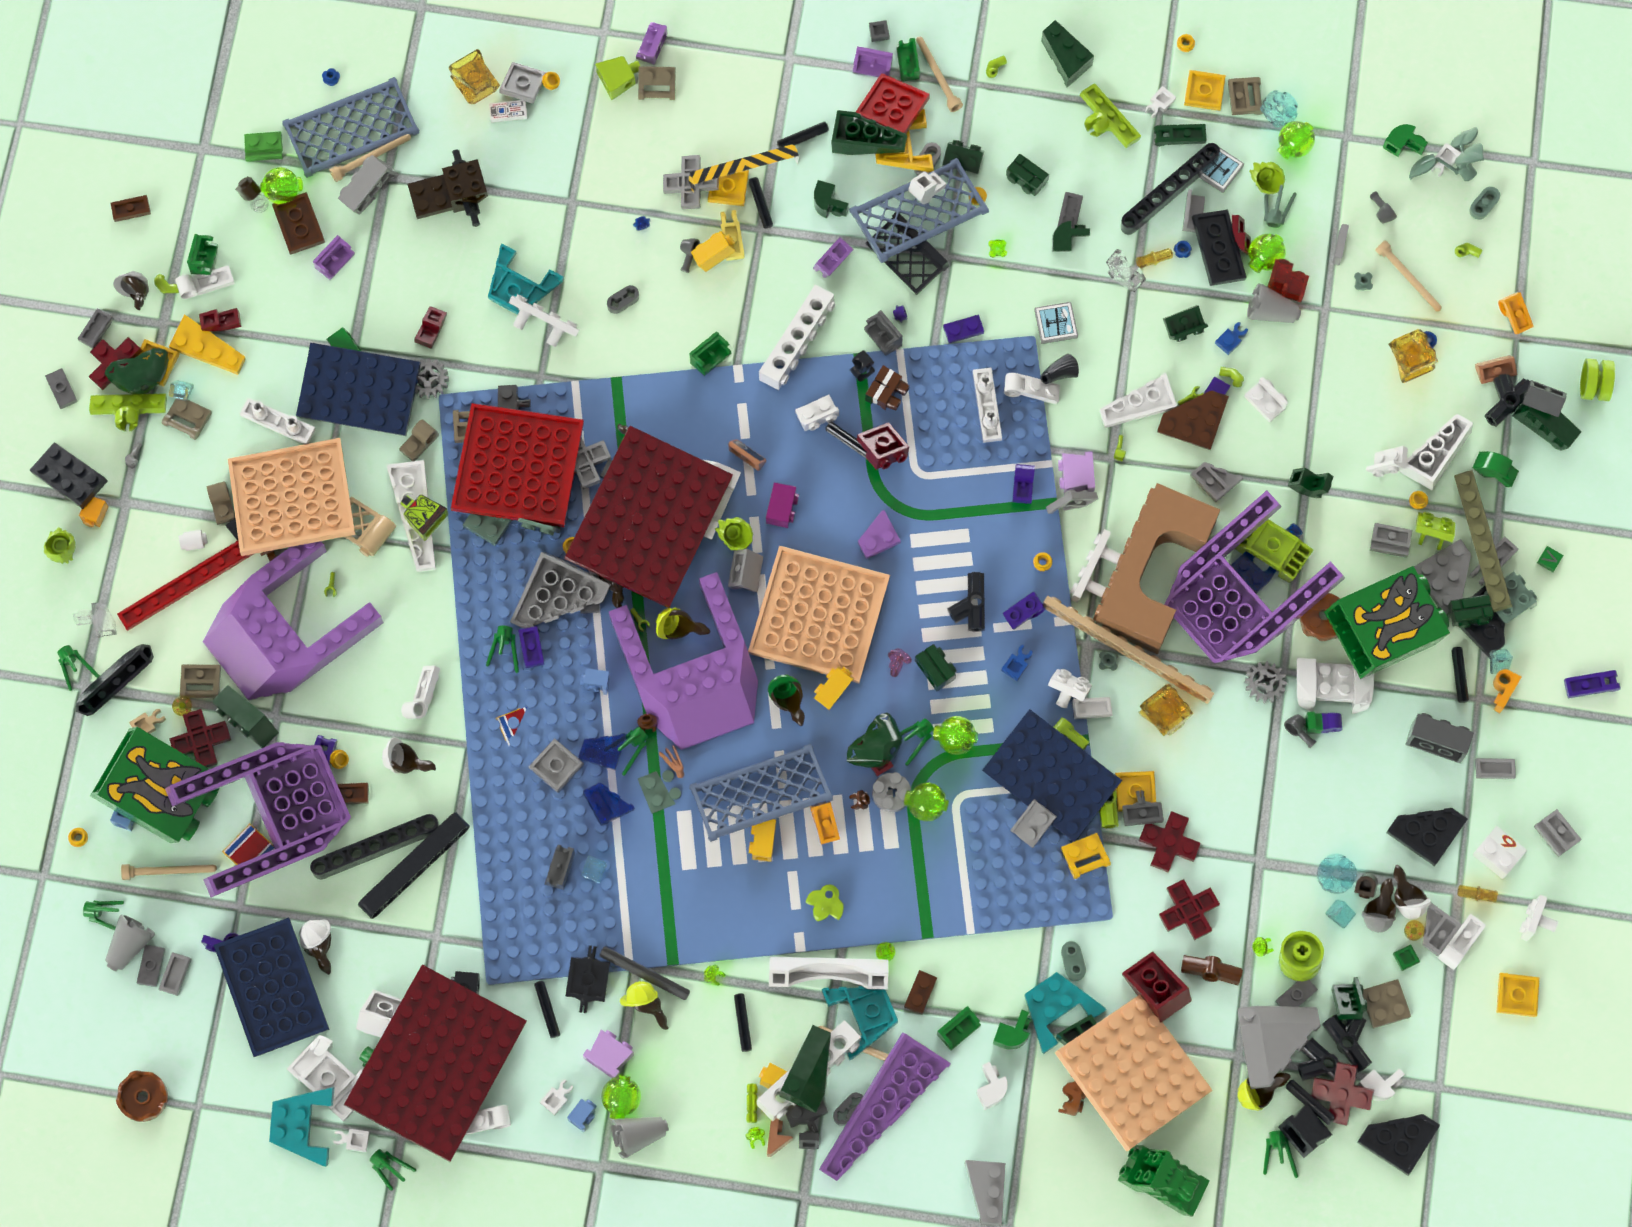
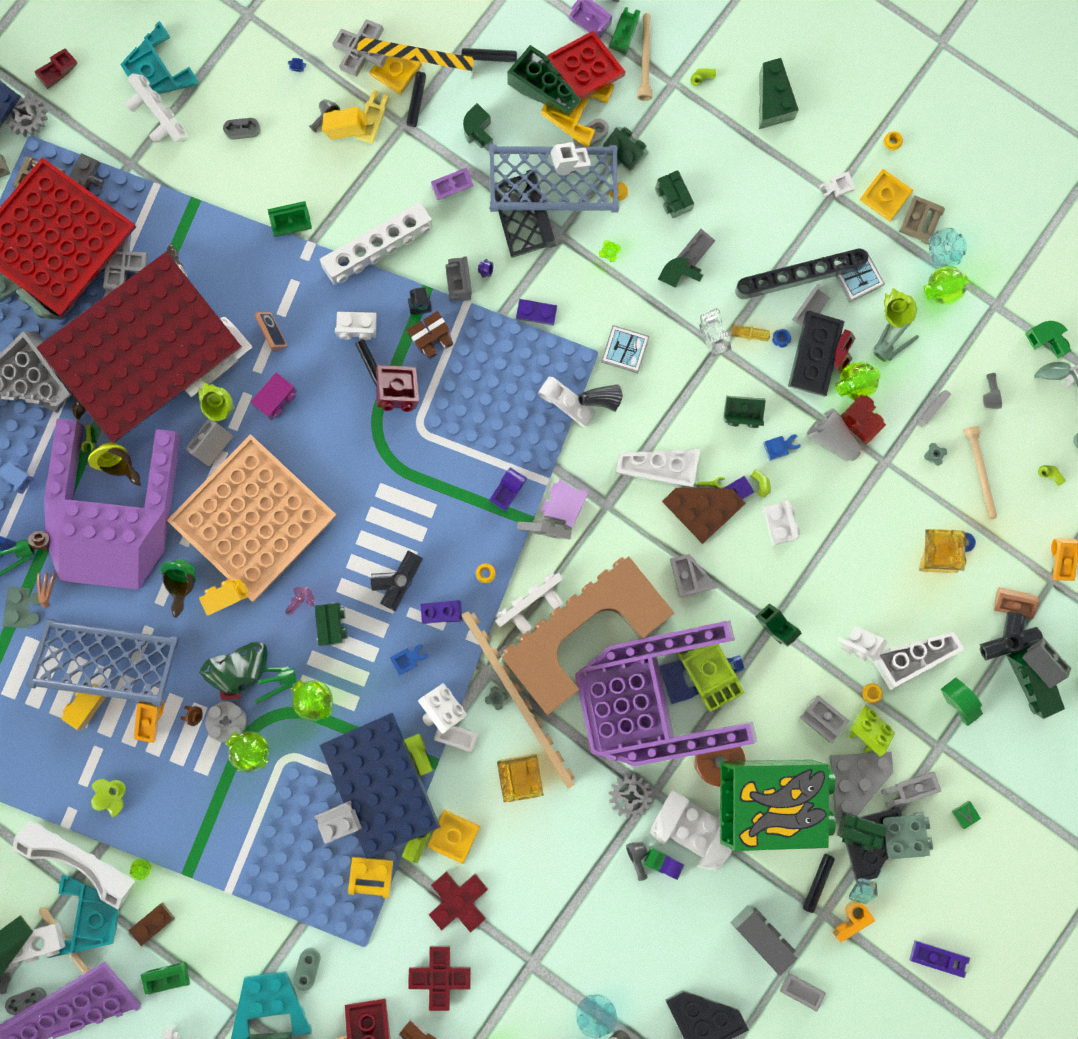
camera: 25 degrees right, 10 degrees up
medium lavender wing [858,510,901,559] -> none
white plate [973,368,1002,443] -> none
green brick [993,1010,1031,1050] -> none
lime plate [1080,83,1141,148] -> none
lime hand [1114,435,1126,462] -> none
dark grey plate [1122,790,1164,826] -> none
dark green plate [1154,124,1207,147] -> none
olive plate [1454,470,1513,612] -> none

